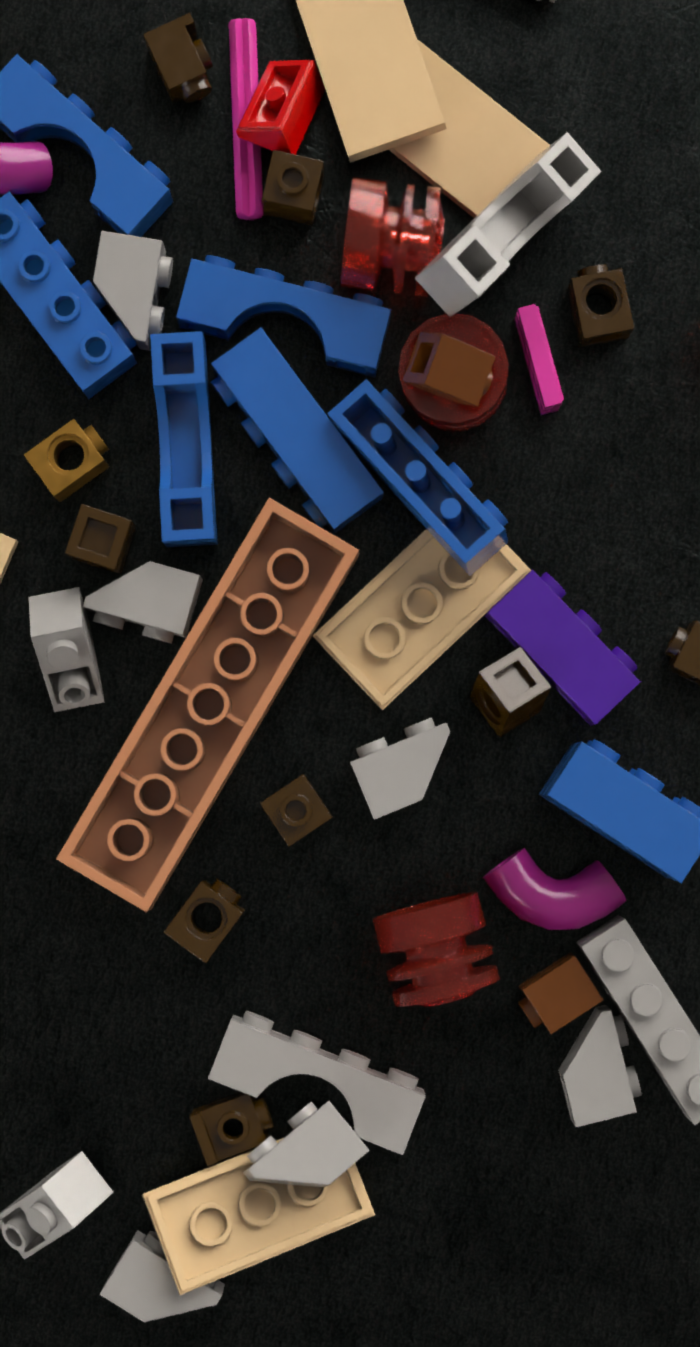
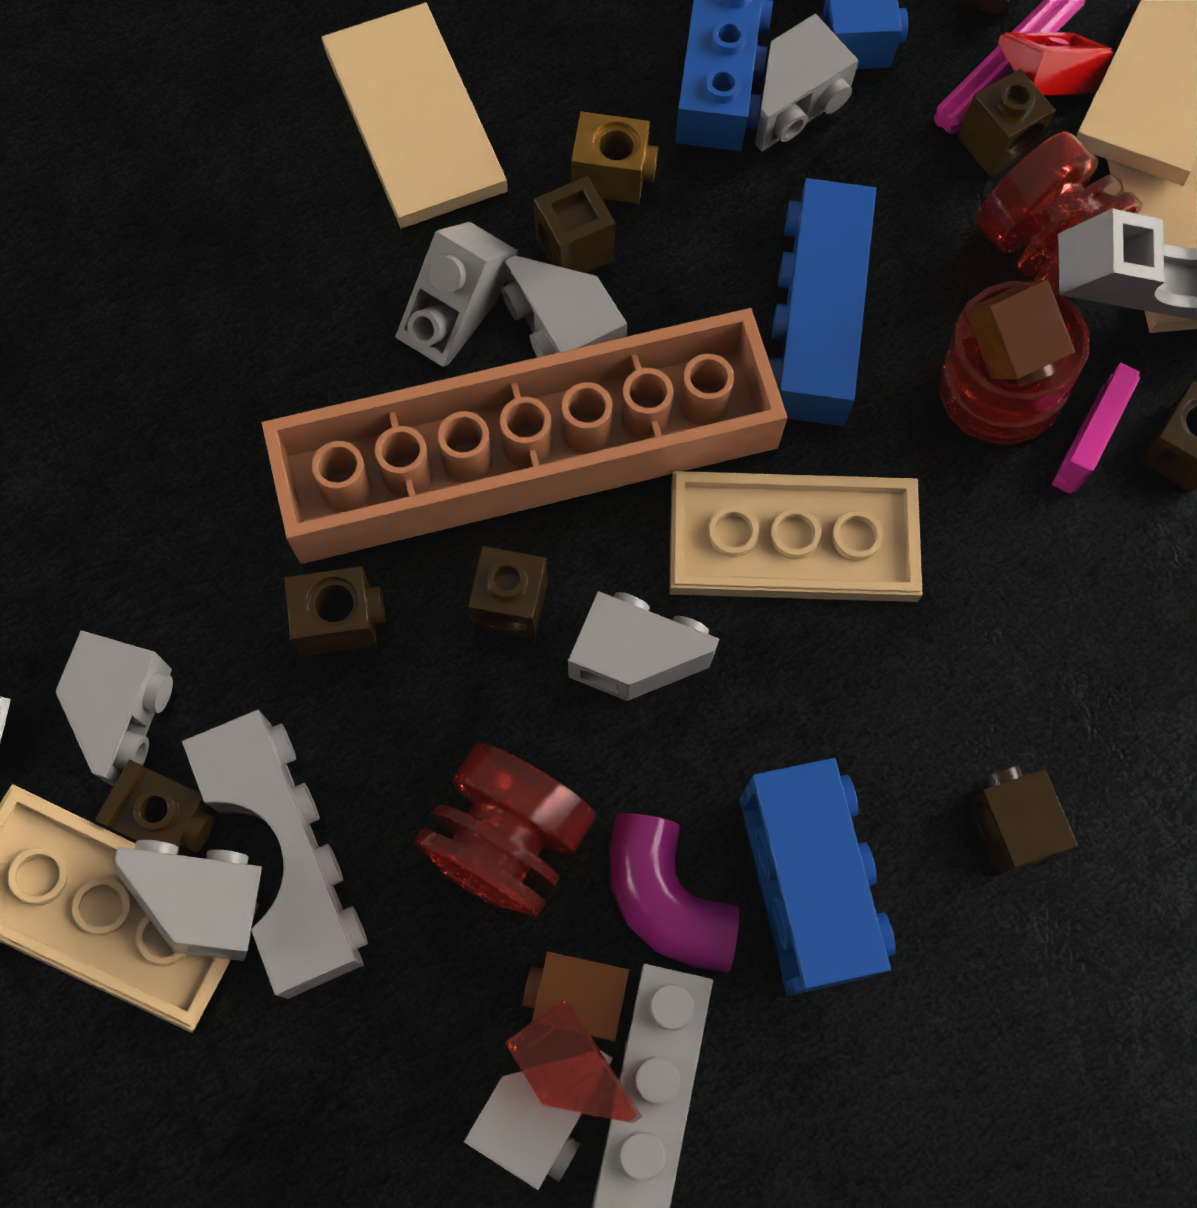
camera: 45 degrees right, 15 degrees down
blue arch [150,331,218,548] -> none
blue arch [176,255,391,378] -> none
blue brick [328,379,508,576] -> none
dark brown brick [470,647,551,737] -> none
dark purple brick [485,570,640,726] -> none
none -> light grey slope [55,630,173,786]
none -> clear red tile [505,999,642,1123]

